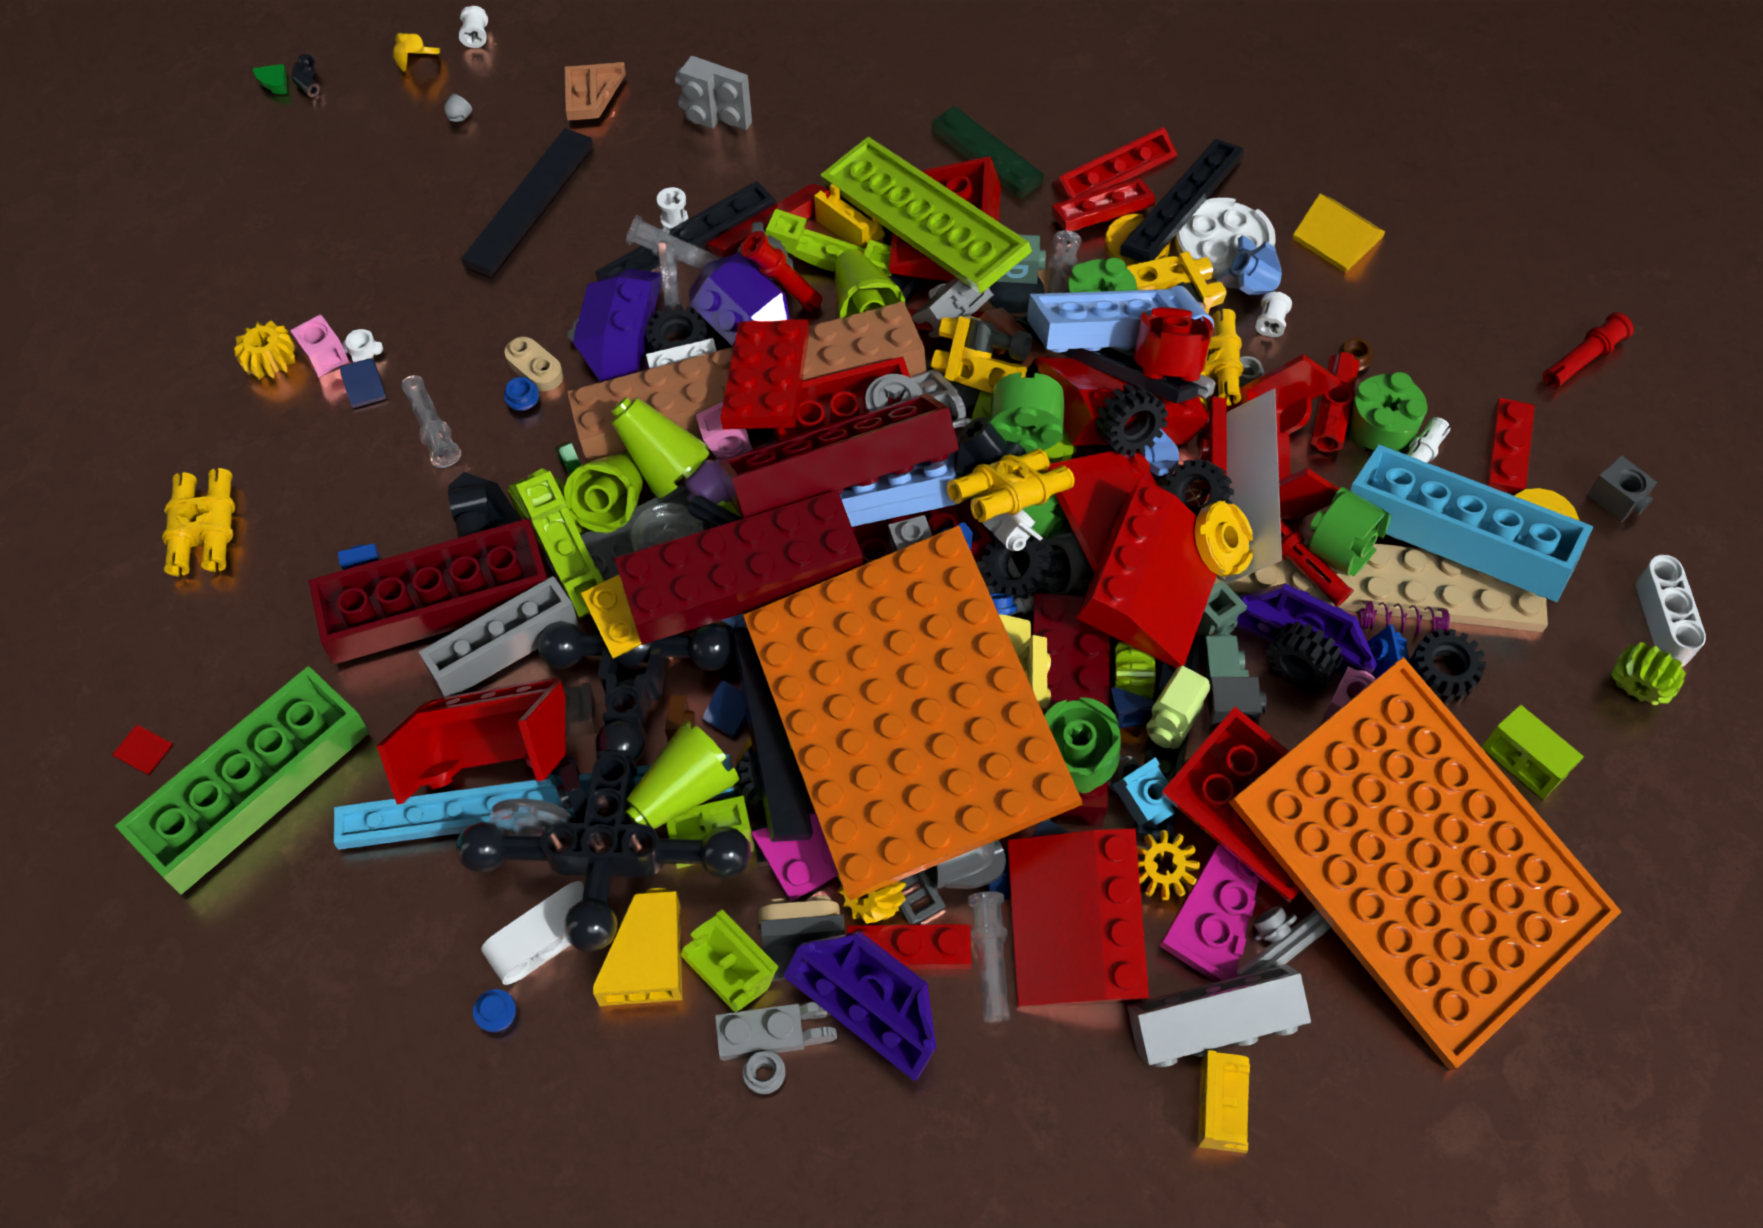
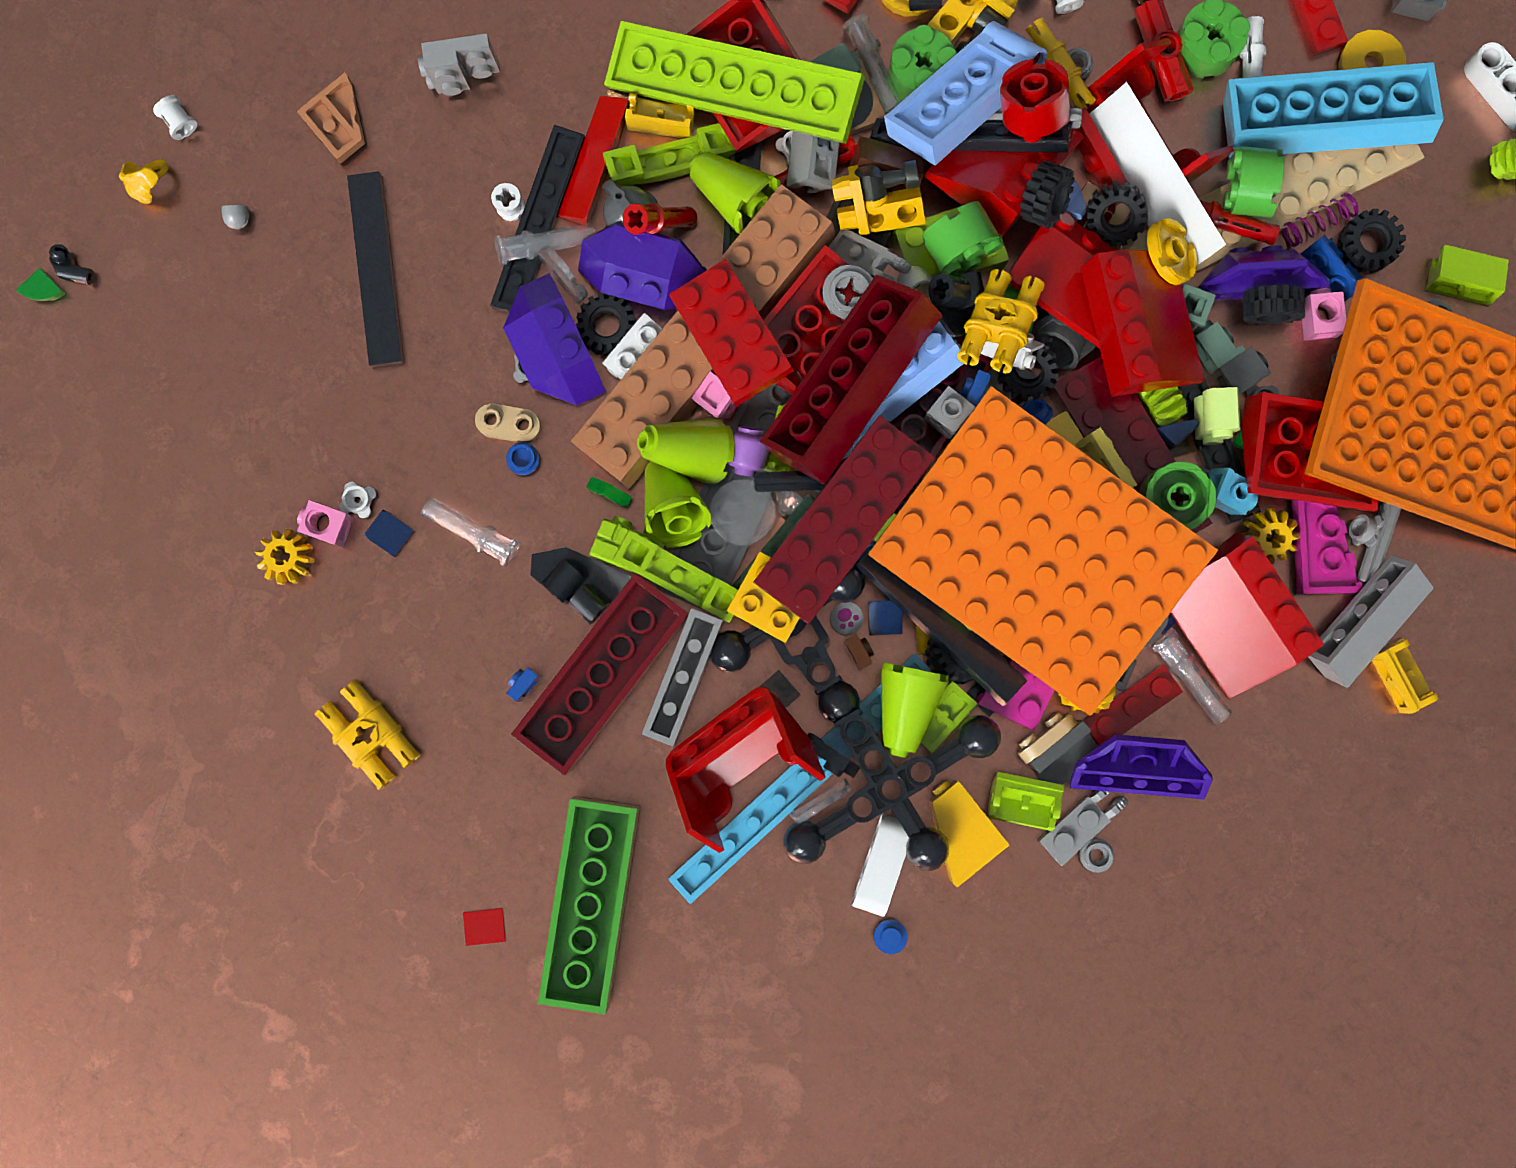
camera: 30 degrees left, 25 degrees up
none -> light grey tile [830,602,864,635]

